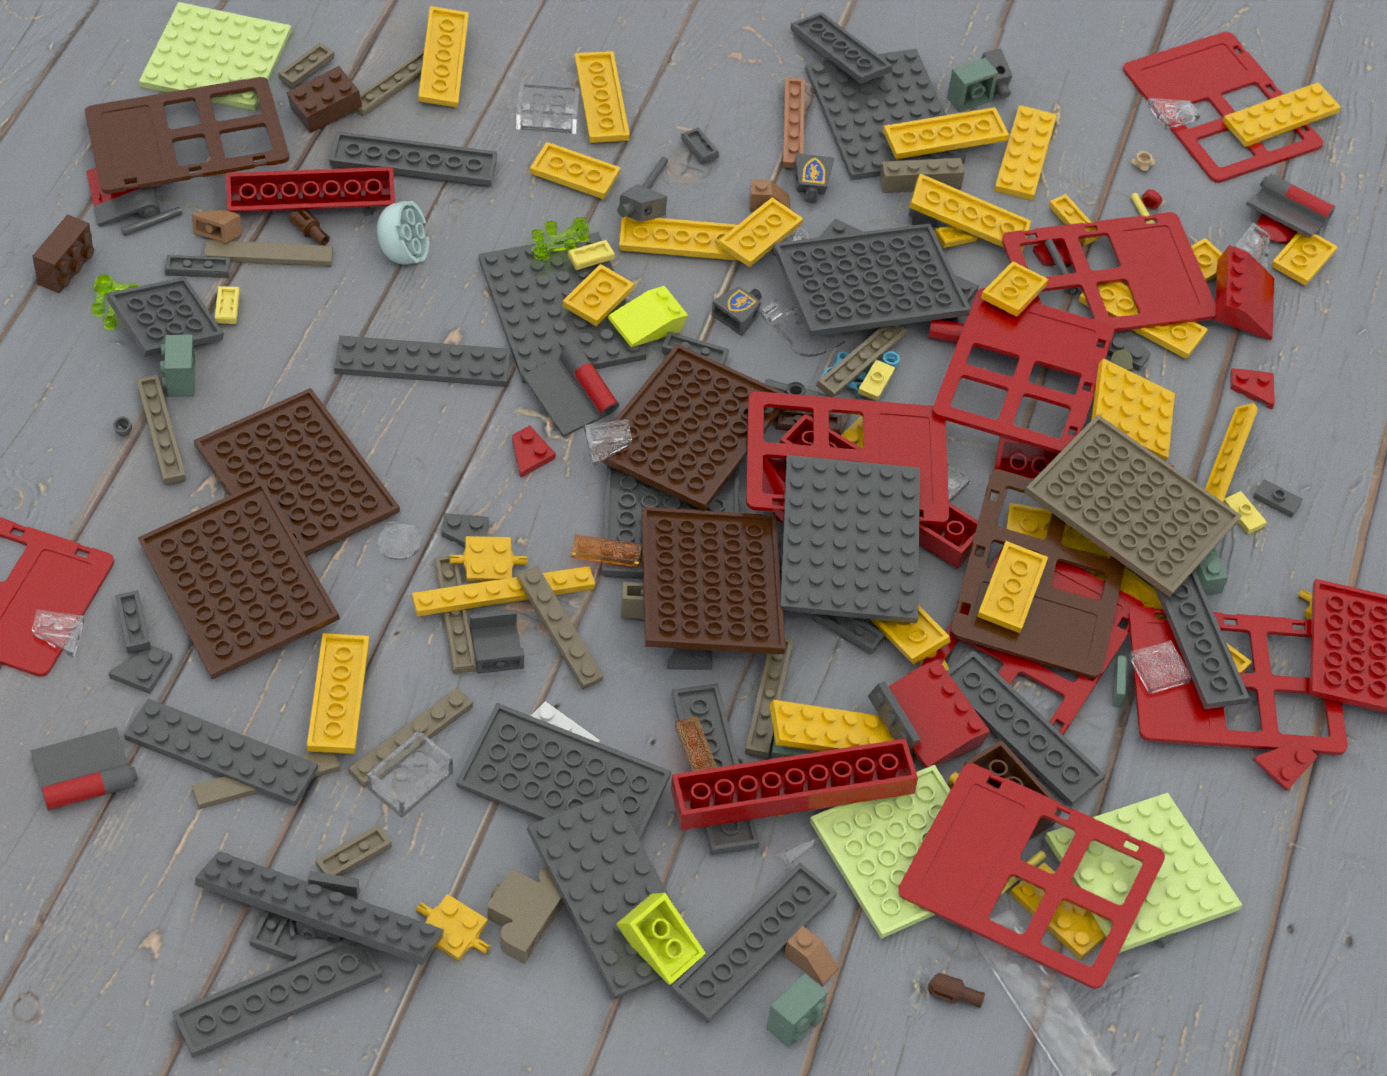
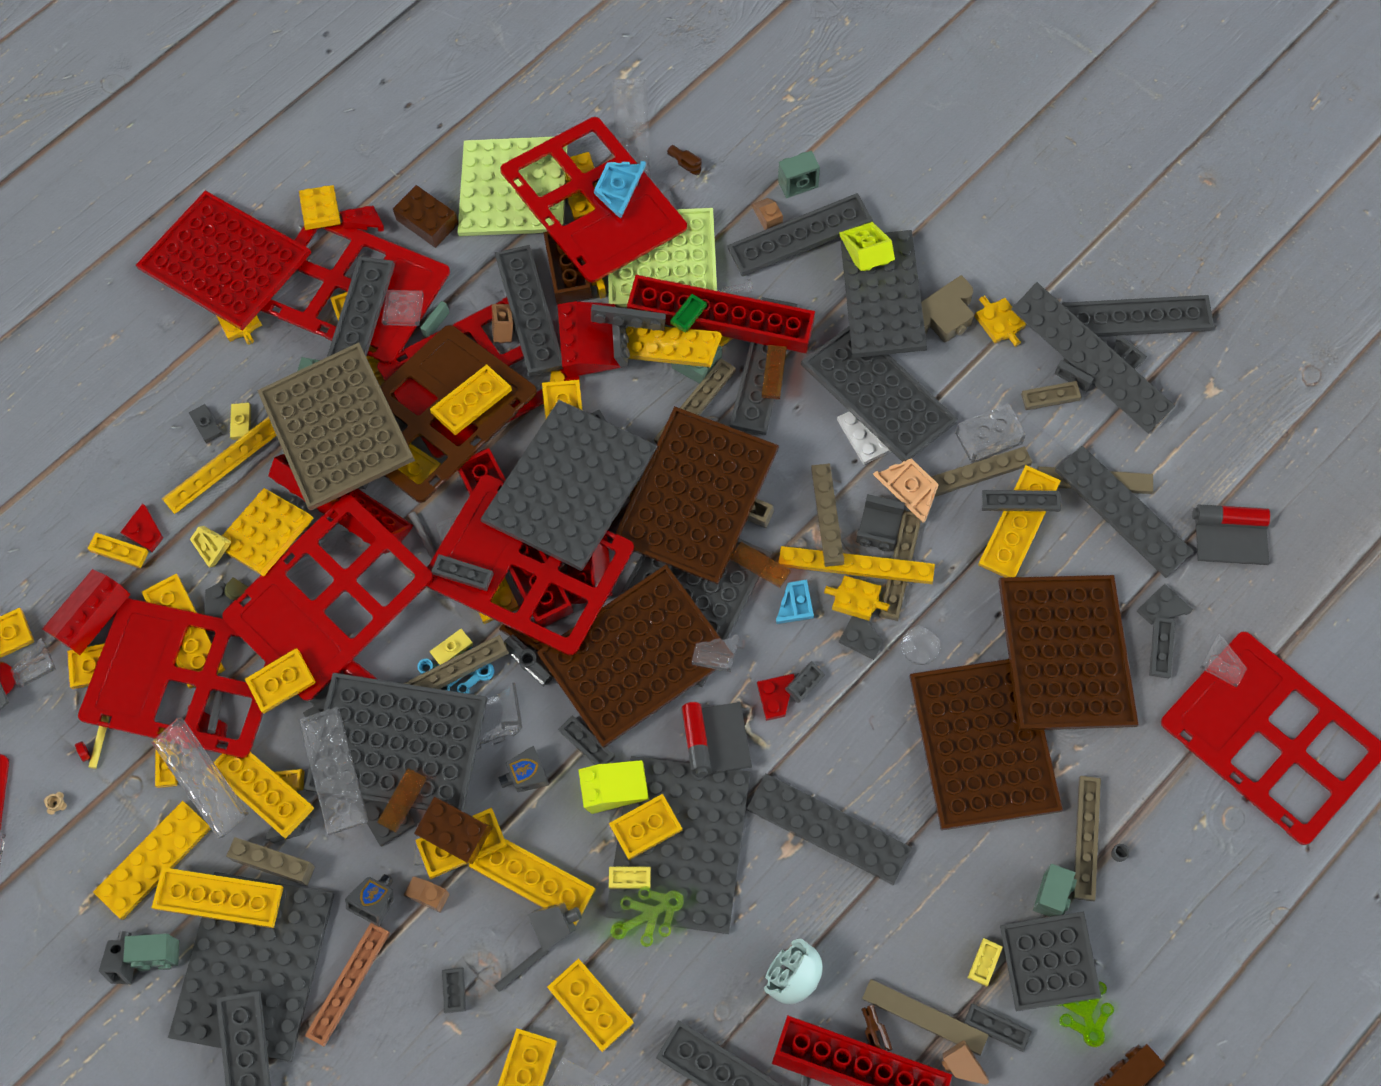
camera: 145 degrees left, 15 degrees up
none -> yellow plate [87,532,149,569]
none -> clear plate [151,717,249,839]
none -> light yellow wing [190,526,231,568]
none -> yellow plate [299,185,341,230]
none -> clear plate [299,707,369,835]
none -> clear orange plate [377,768,427,833]
none -> reddish brown brick [393,185,458,248]
none -> light grey bar [409,512,436,559]
none -> reddish brown brick [414,796,493,864]
none -> dark grey plate [431,554,494,591]
none -> medium nougat slope [492,304,513,343]
none -> dark grey plate [591,304,666,331]
none -> medium azure wing [594,161,646,218]
none -> green tile [670,294,707,333]
none -> medium azure wing [776,580,814,624]
none -> dark grey plate [785,661,825,703]
none -> light nougat wing [873,459,939,523]
none -> dark grey plate [982,490,1061,512]

